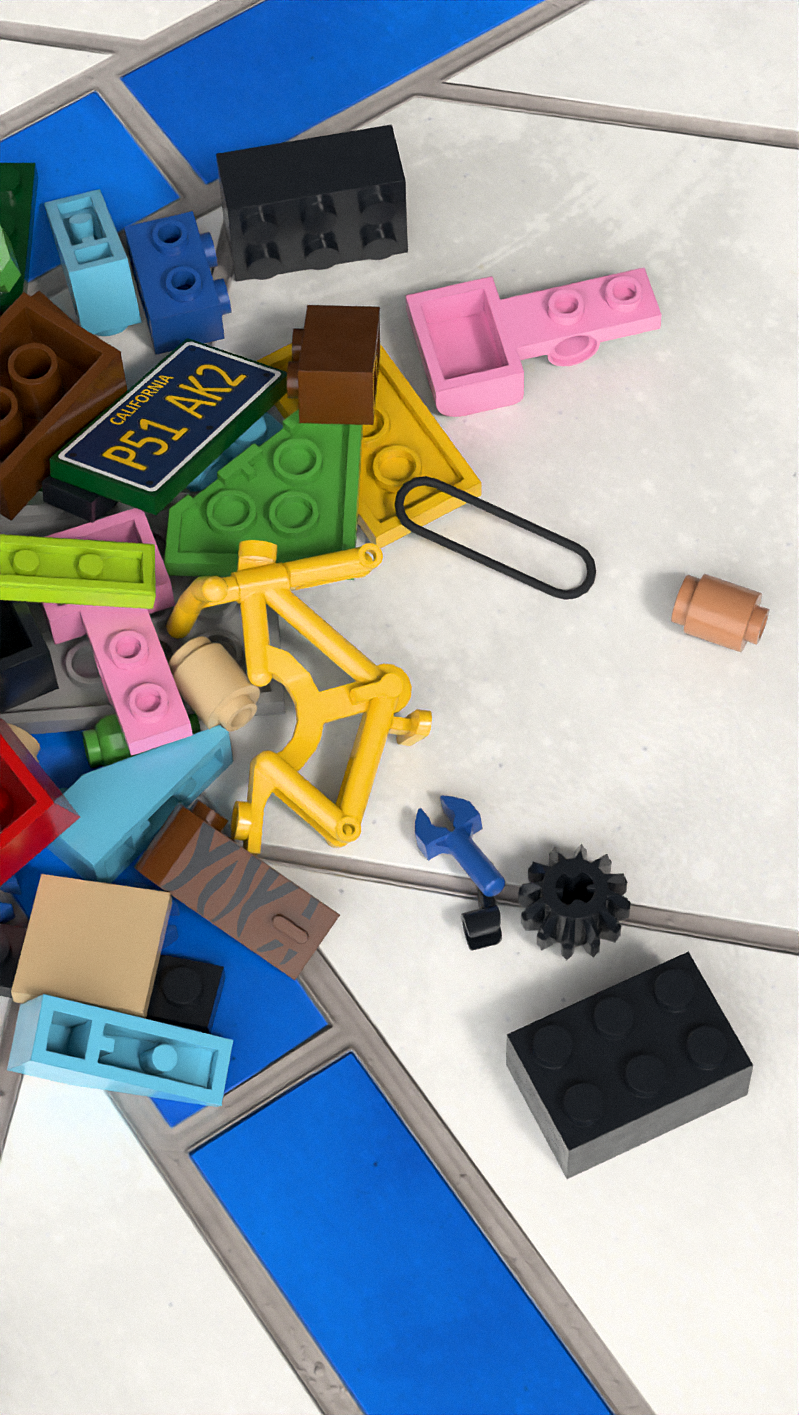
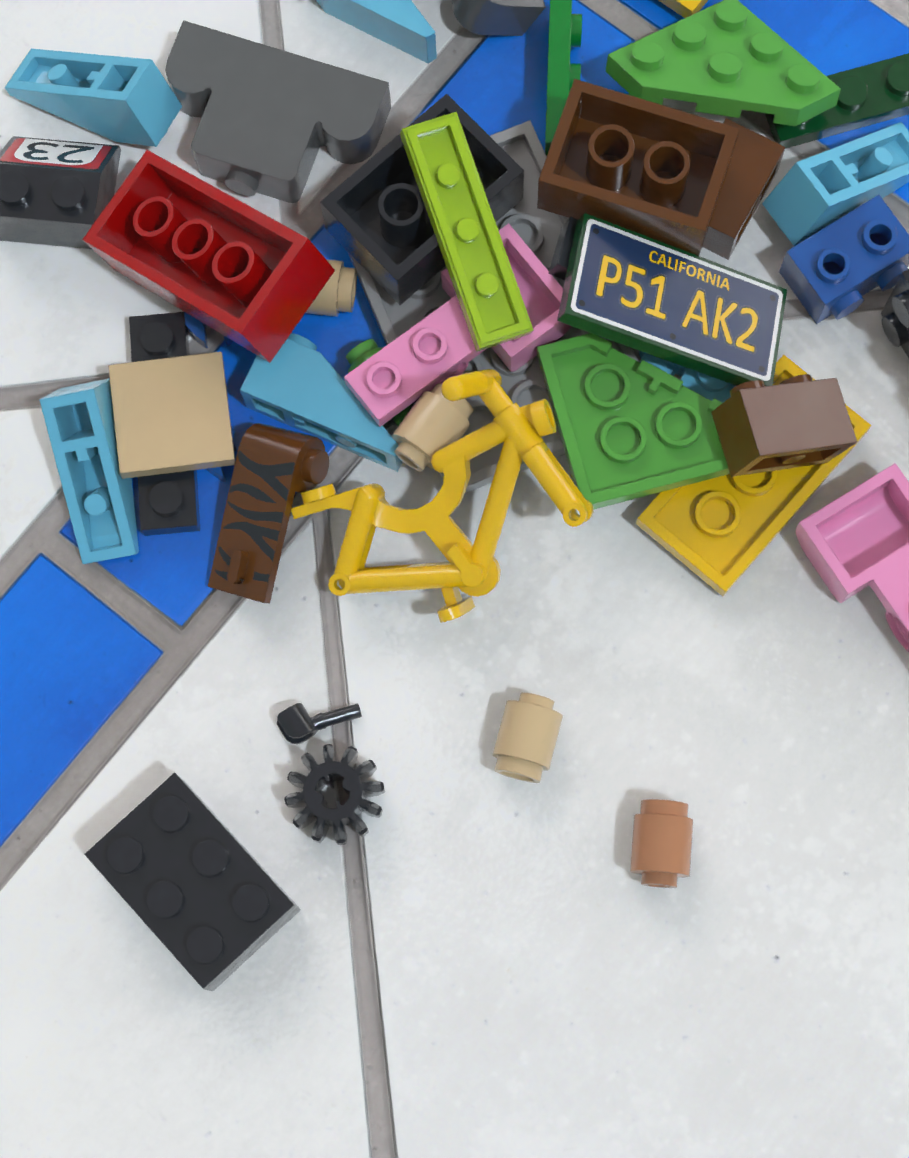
camera: 75 degrees right, 15 degrees up
black piece [394,476,596,600] -> none
blue bar [415,795,505,897] -> none
none -> tan brick [493,693,563,783]

